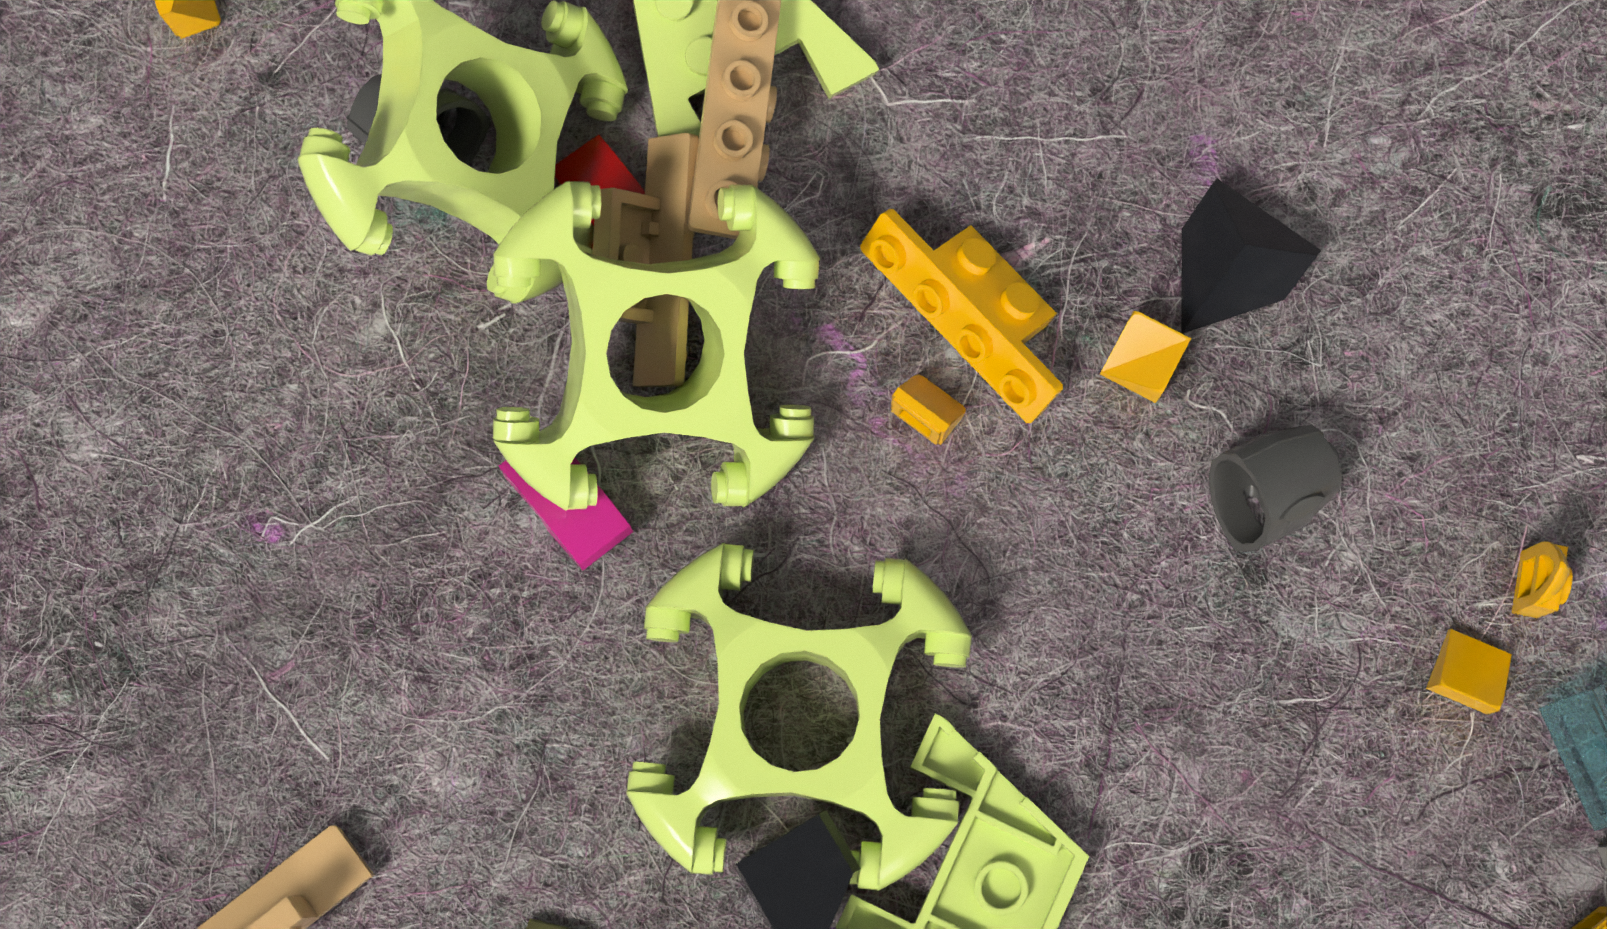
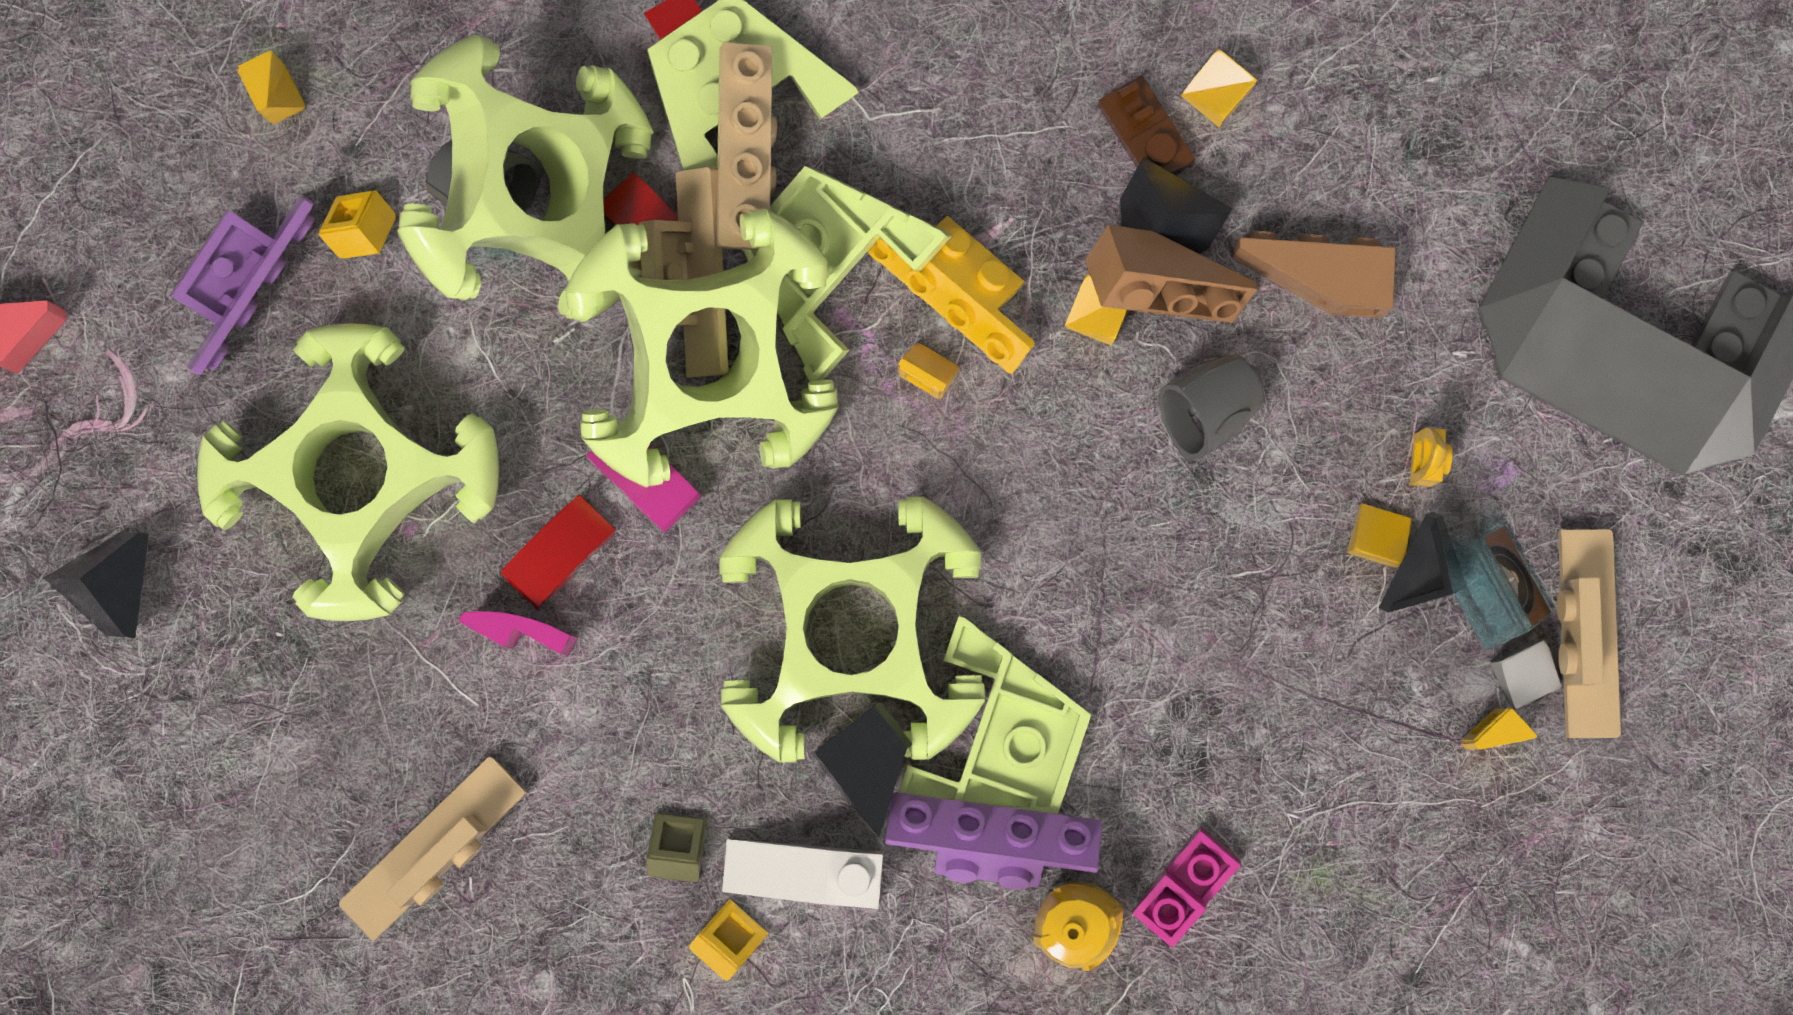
camera: 10 degrees left, 5 degrees up
none -> medium lavender bracket [170,196,315,376]
none -> yellowish green piece [197,323,499,621]
none -> yellow slope [318,190,396,259]
none -> dark pink slope [458,611,578,656]
none -> red slope [500,494,615,610]
none -> yellowish green wing [743,166,952,381]
none -> medium nougat slope [1085,225,1258,323]
none -> reddish brown plate [1097,75,1195,175]
none -> yellow slope [1181,49,1257,128]
none -> medium nougat slope [1232,231,1396,318]
none -> black slope [1379,512,1467,613]

